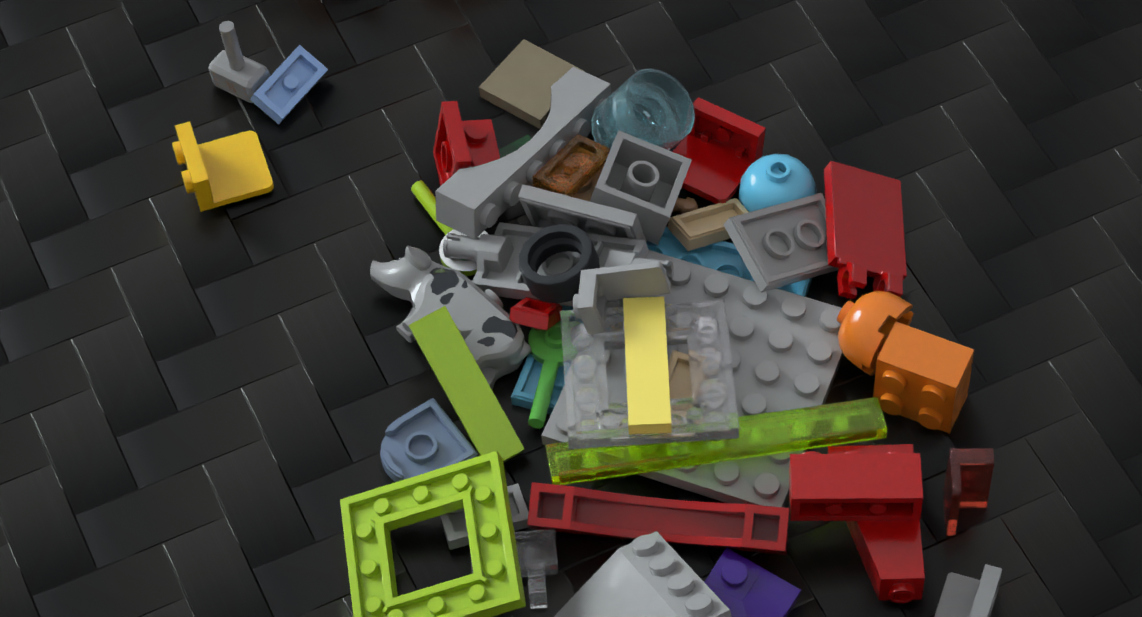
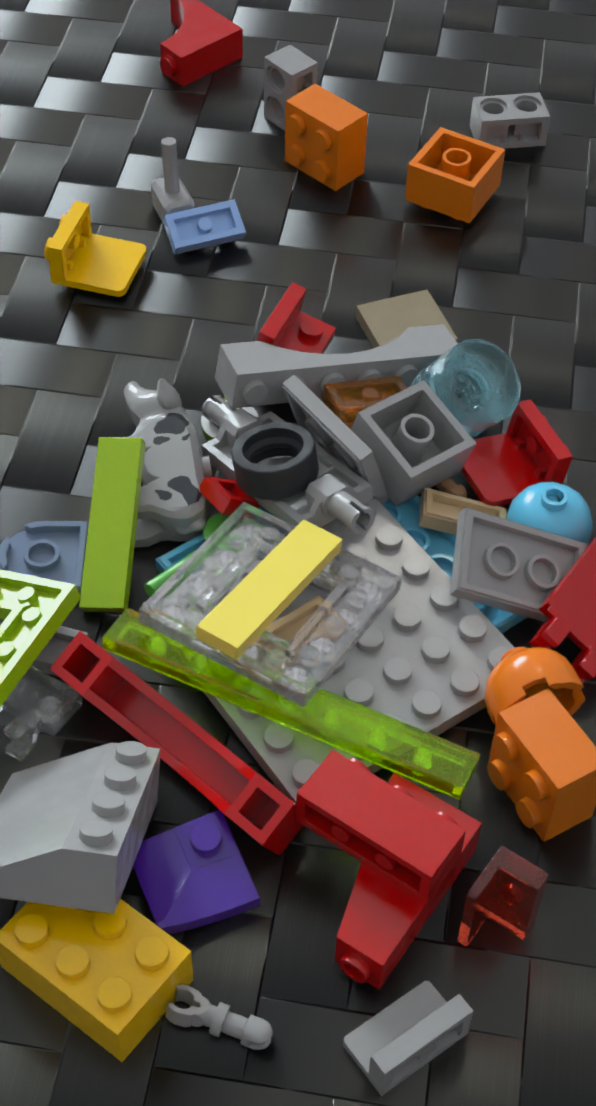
camera: 30 degrees right, 5 degrees down
light grey bracket [573,261,671,335] -> none

